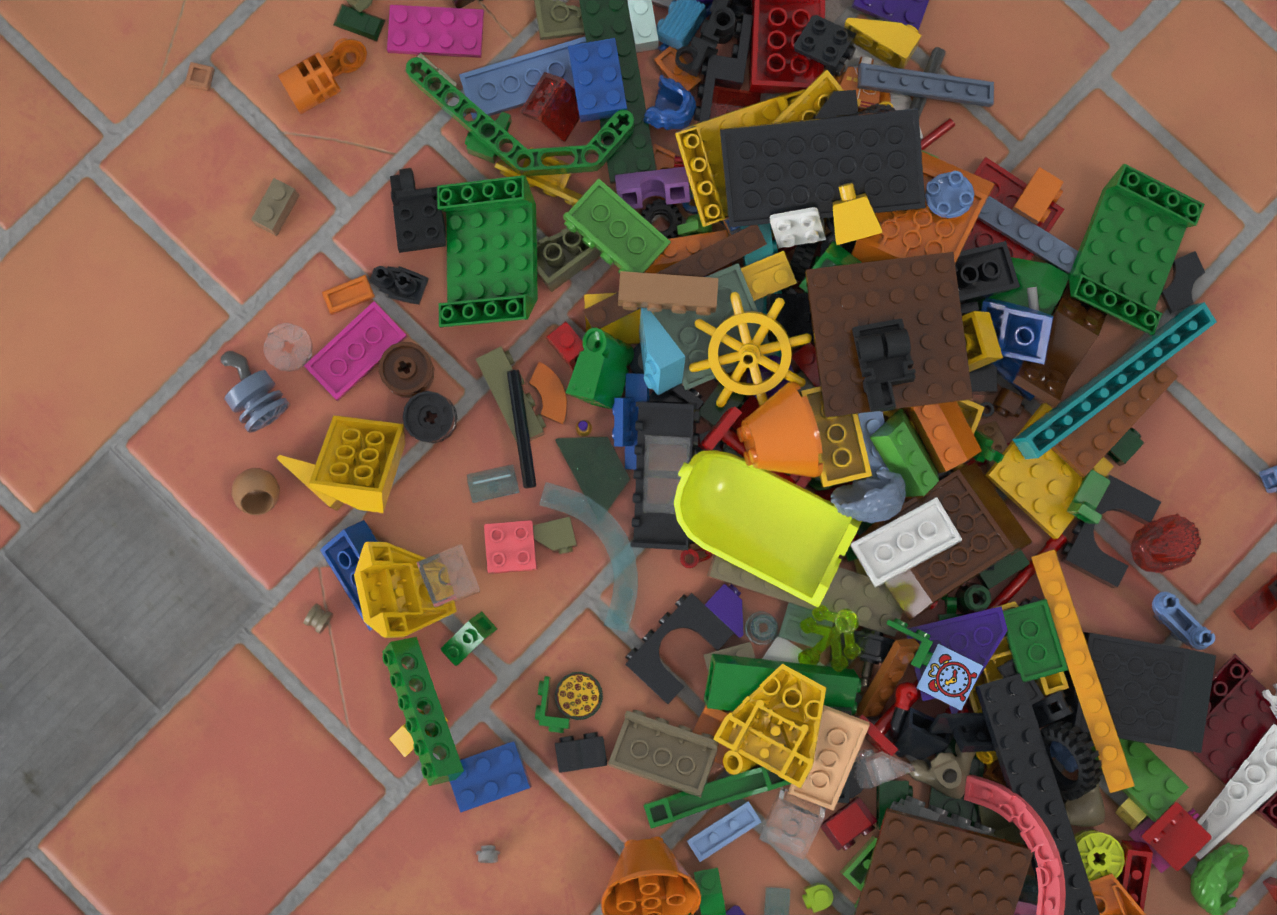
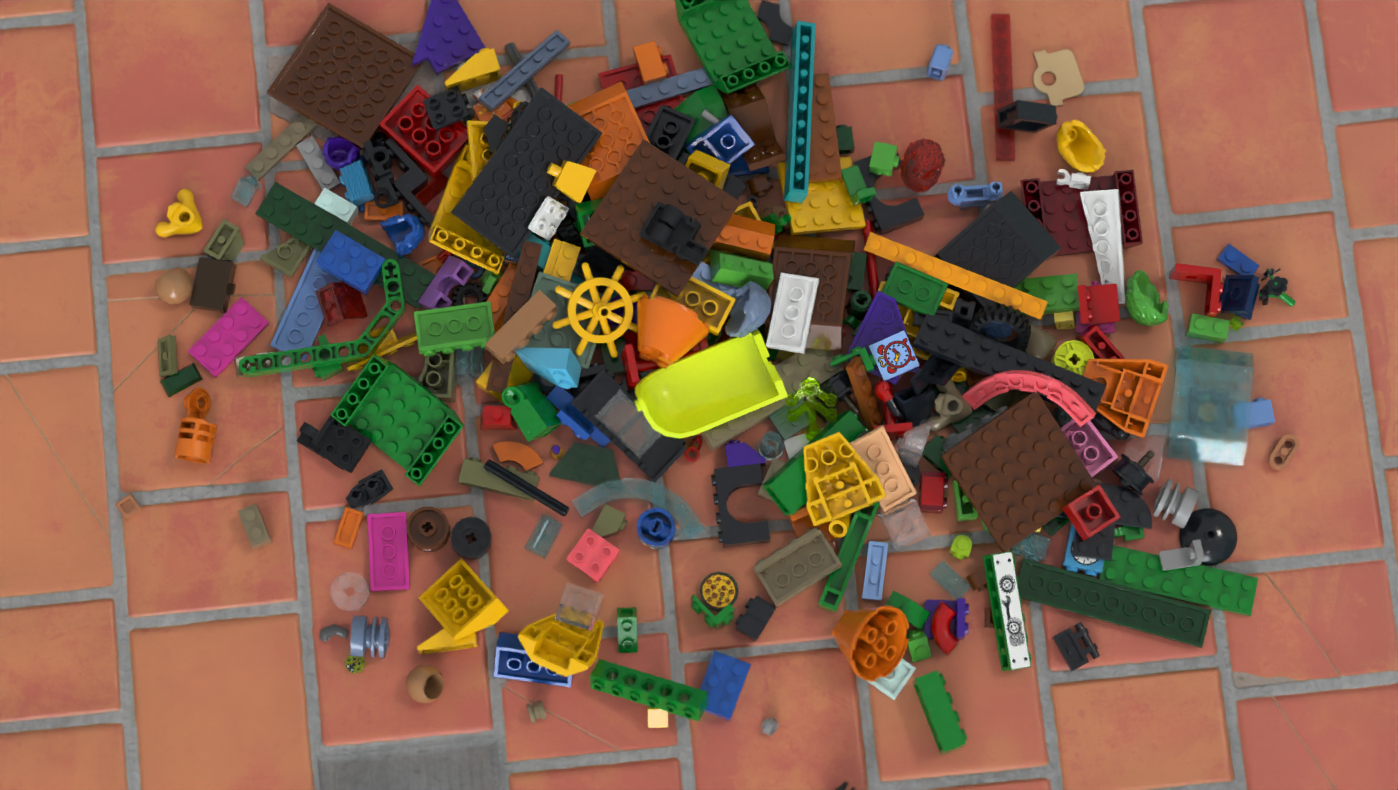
camera: 55 degrees left, 5 degrees down
medium blue dish [925,171,974,218] -> none
none -> clear neon green tile [345,655,365,674]
none -> clear light blue bracket [455,346,484,379]
none -> blue brick [637,507,675,549]
none -> bright green head [869,141,900,177]

